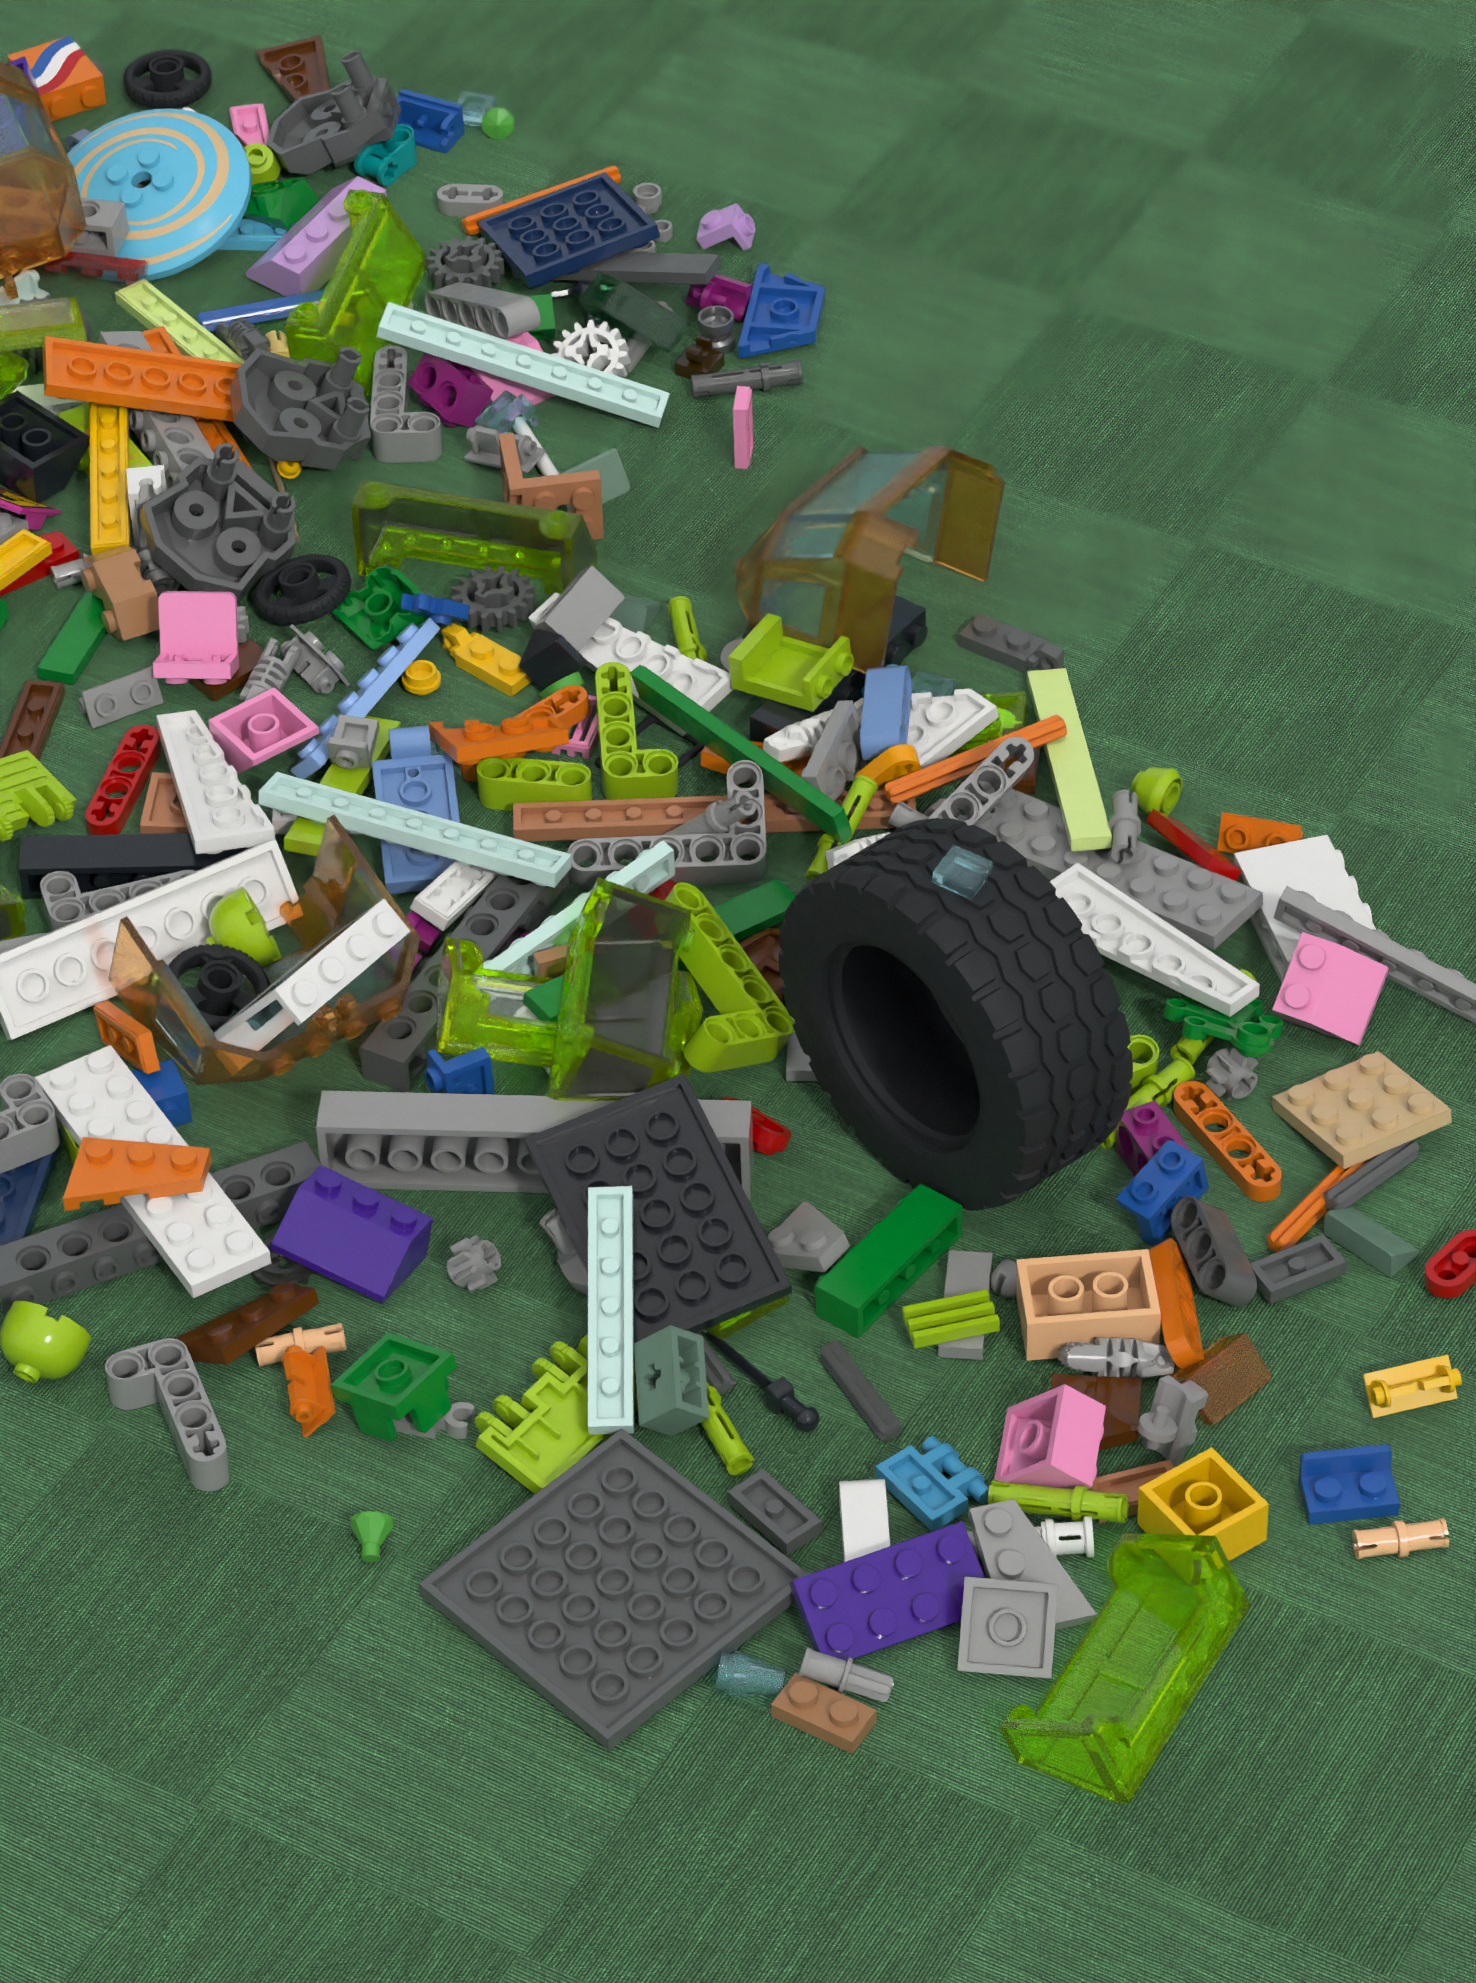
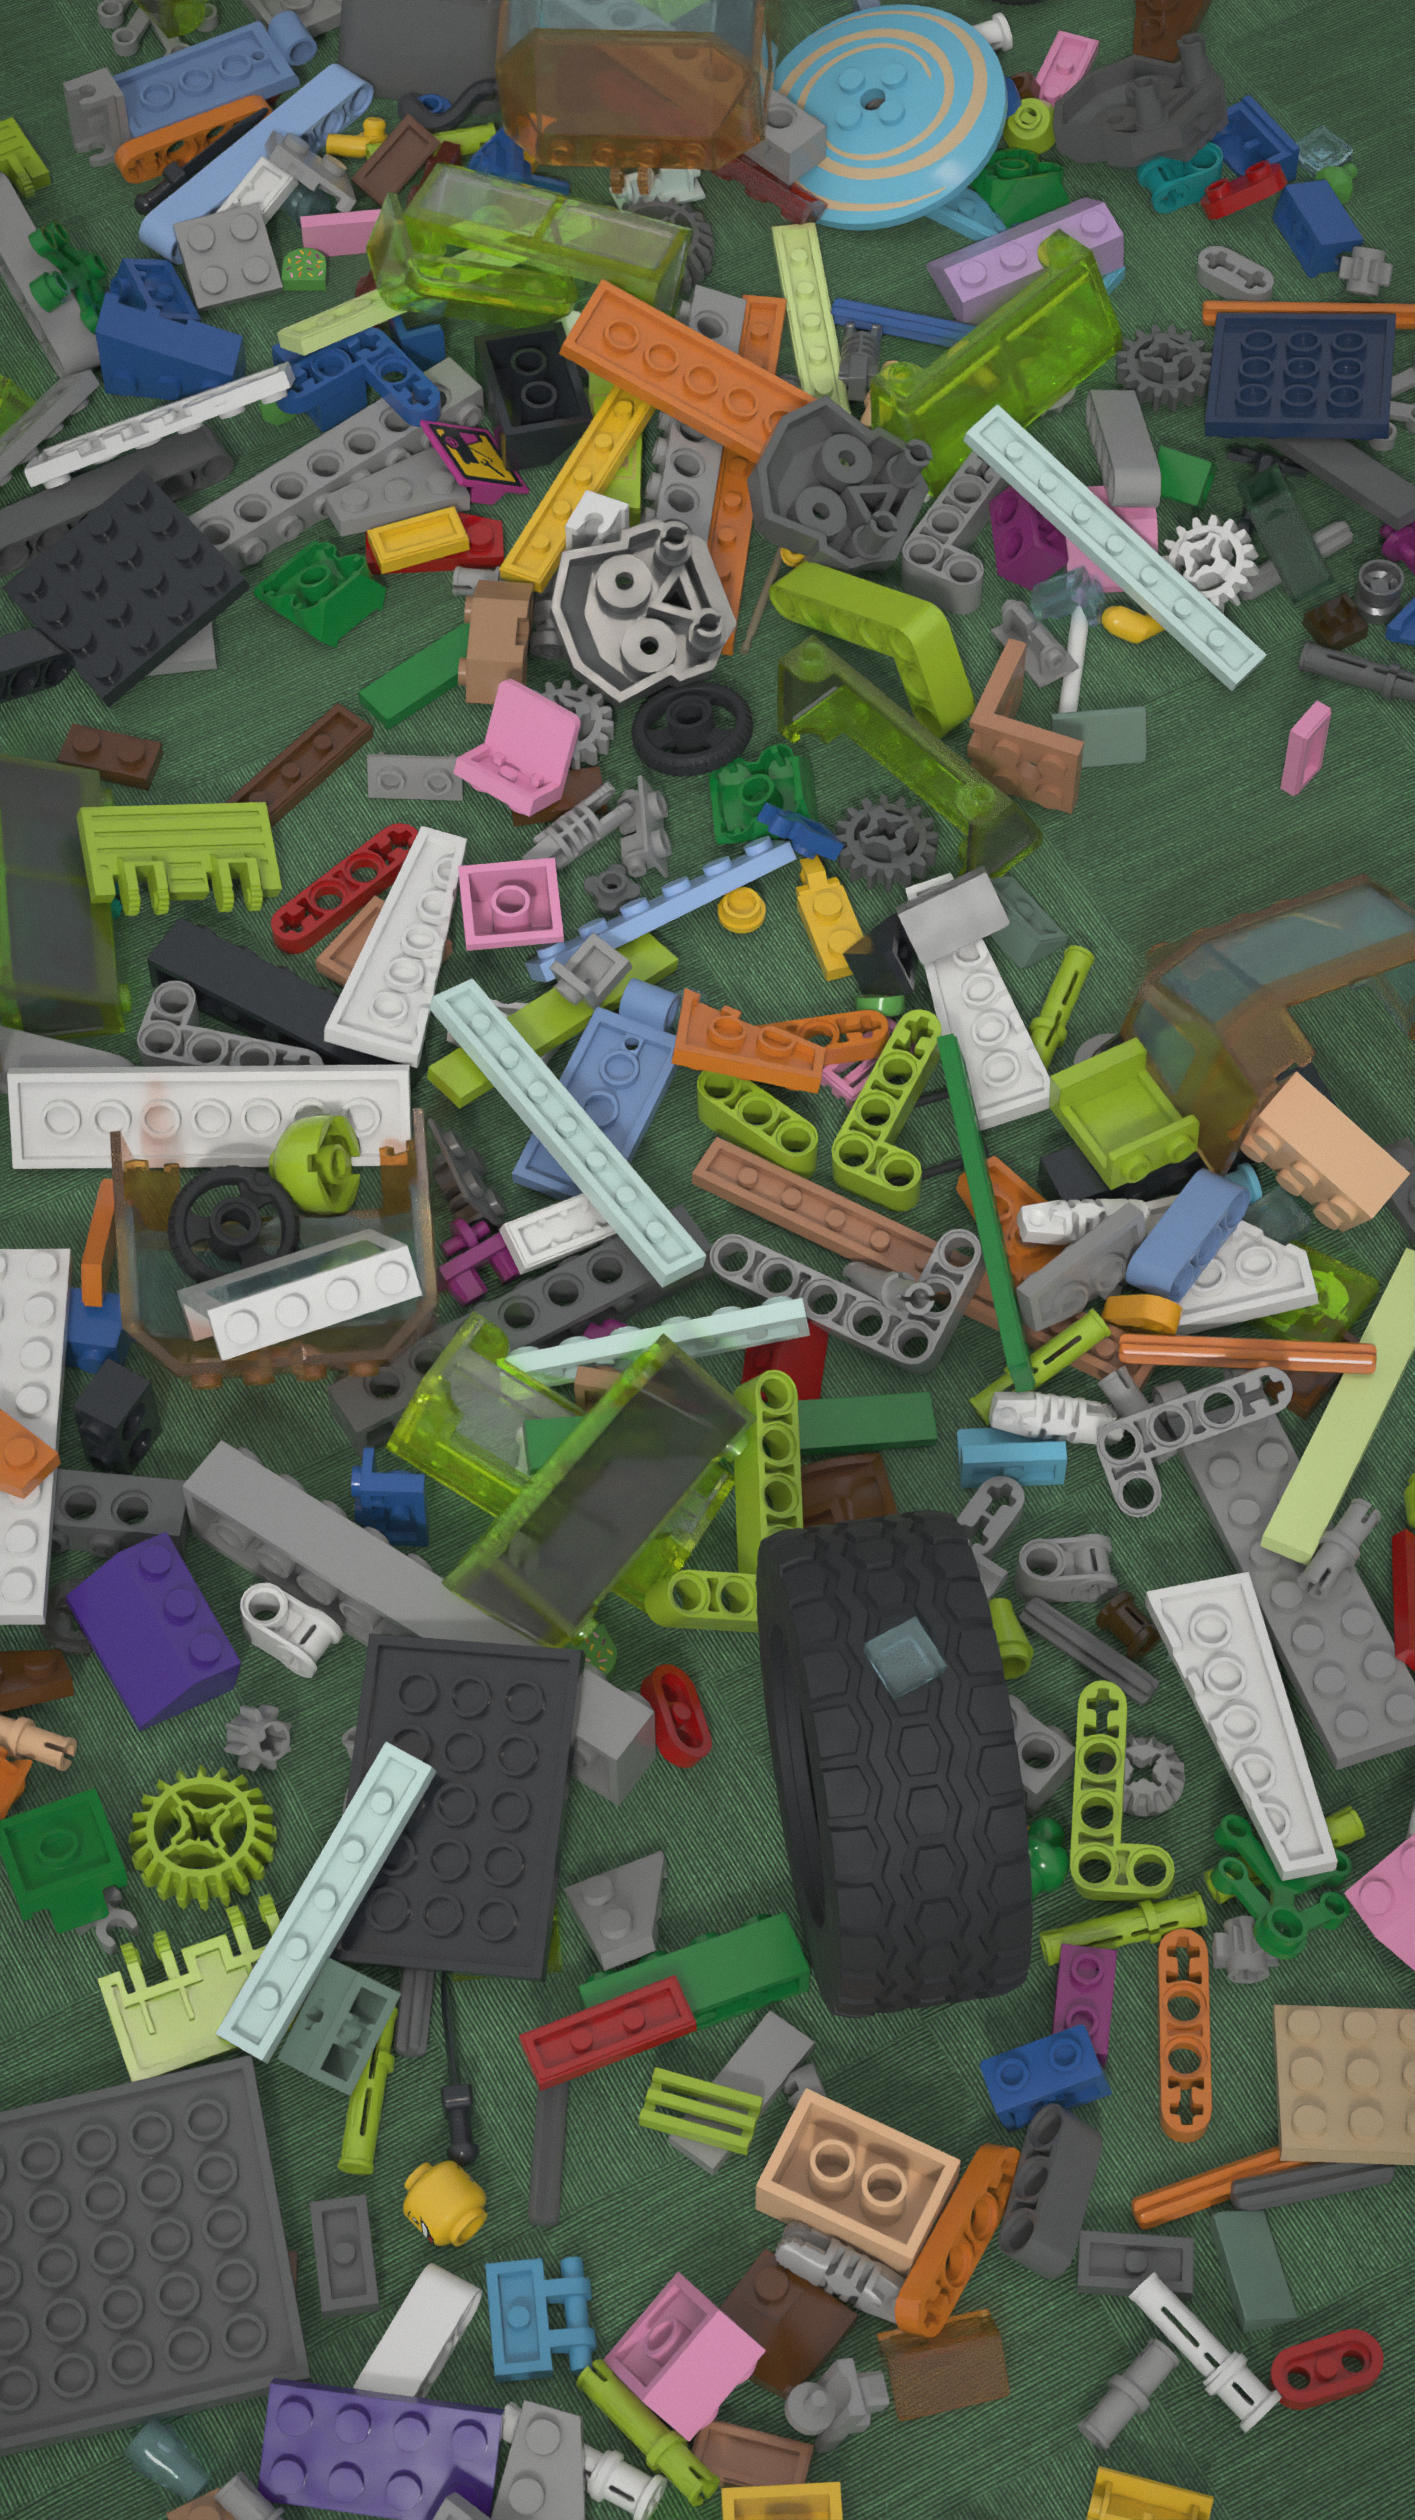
camera: 30 degrees right, 15 degrees up
none -> black brick [72,1359,162,1475]
none -> lime gear [129,1764,277,1912]
none -> white piece [240,1583,344,1678]
none -> yellow head [403,2161,487,2247]
none -> red tile [519,1975,697,2091]
none -> dark grey plate [584,864,641,914]
none -> lime beam [768,560,976,740]
none -> light grey pin [1077,2338,1180,2451]
none -> yellow arm [1101,606,1165,644]
none -> white pin [1129,2271,1283,2433]
none -> red plate [1200,160,1288,220]
none -> light nougat brick [1231,1071,1410,1233]
none -> blue hinge [1272,179,1364,278]
none -> light grey gear [1338,246,1393,297]

